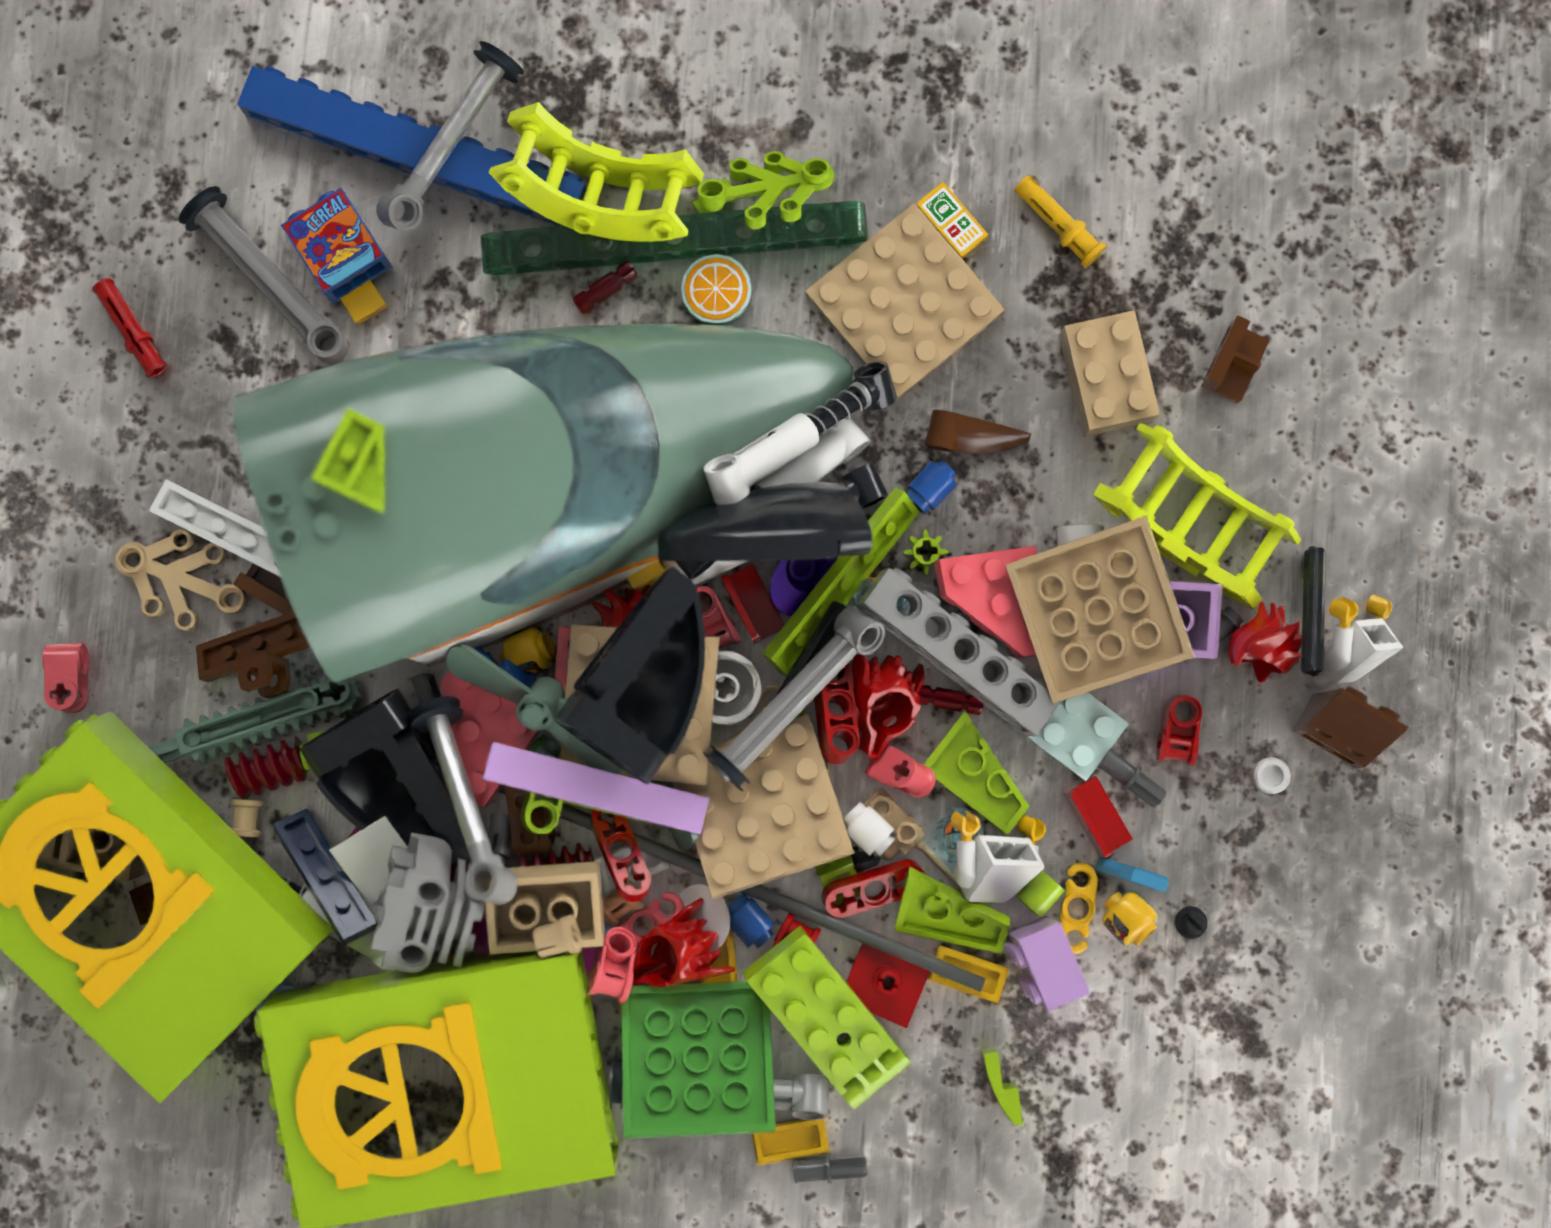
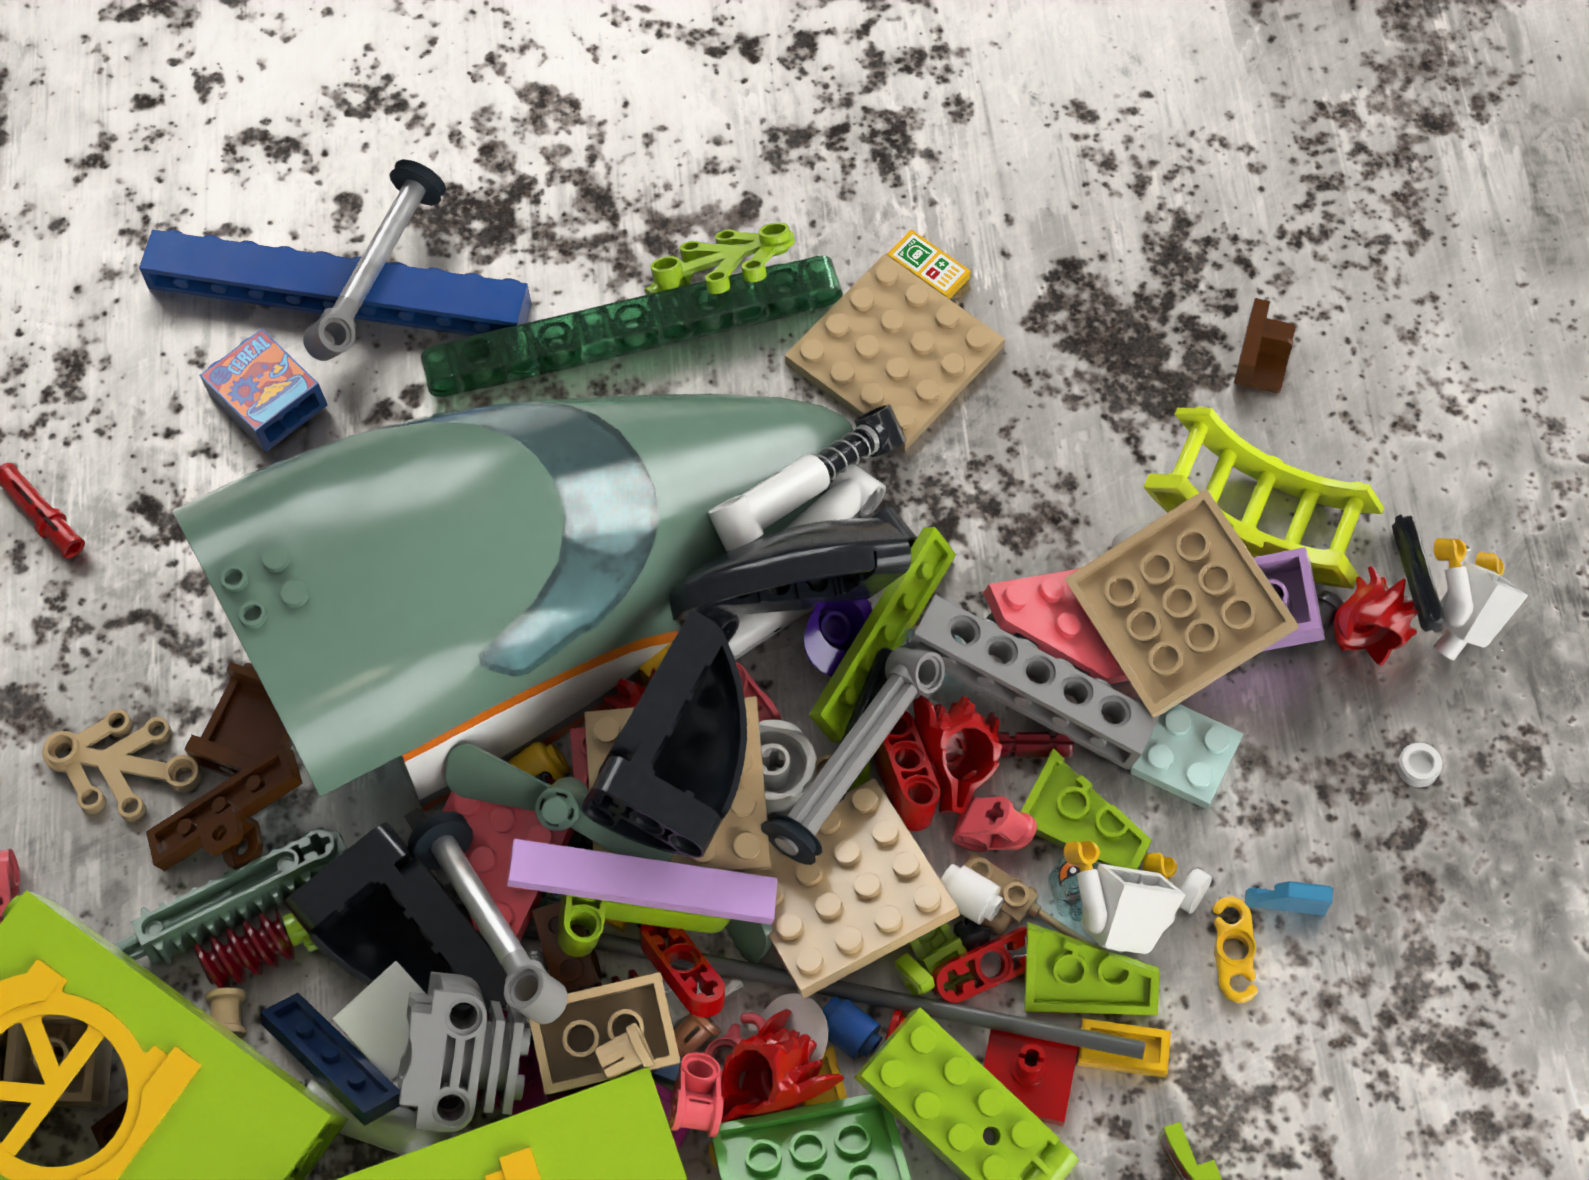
camera: 10 degrees left, 20 degrees down
white plate [149,479,281,577] -> none
light grey piece [178,186,349,364] -> none
lime wing [311,408,385,515] -> none
yellow tile [340,280,388,325] -> none
neon yellow fence [489,102,704,242] -> none
dark red axle [573,261,638,314] -> none
tile [681,254,752,325] -> none
red panel [721,564,784,644] -> none
lime gear [903,530,949,576] -> none
blue brick [906,461,957,515] -> none
reddish brown piece [925,410,1032,454] -> none
lavender brick [1004,916,1090,1011] -> none
yellow pin [1014,174,1107,269] -> none
lime beam [1016,870,1065,918] -> none
tan brick [1059,310,1160,438] -> none
red panel [1063,776,1133,858] -> none
dark grey axle [1097,748,1166,808] -> none
yellow head [1102,891,1158,946] -> none
red piece [1156,695,1202,766] -> none
black piece [1175,906,1208,939] -> none
reddish brown slope [1292,686,1408,768] -> none
none -> lime tile [895,953,935,996]
none -> white tile [1179,868,1212,914]

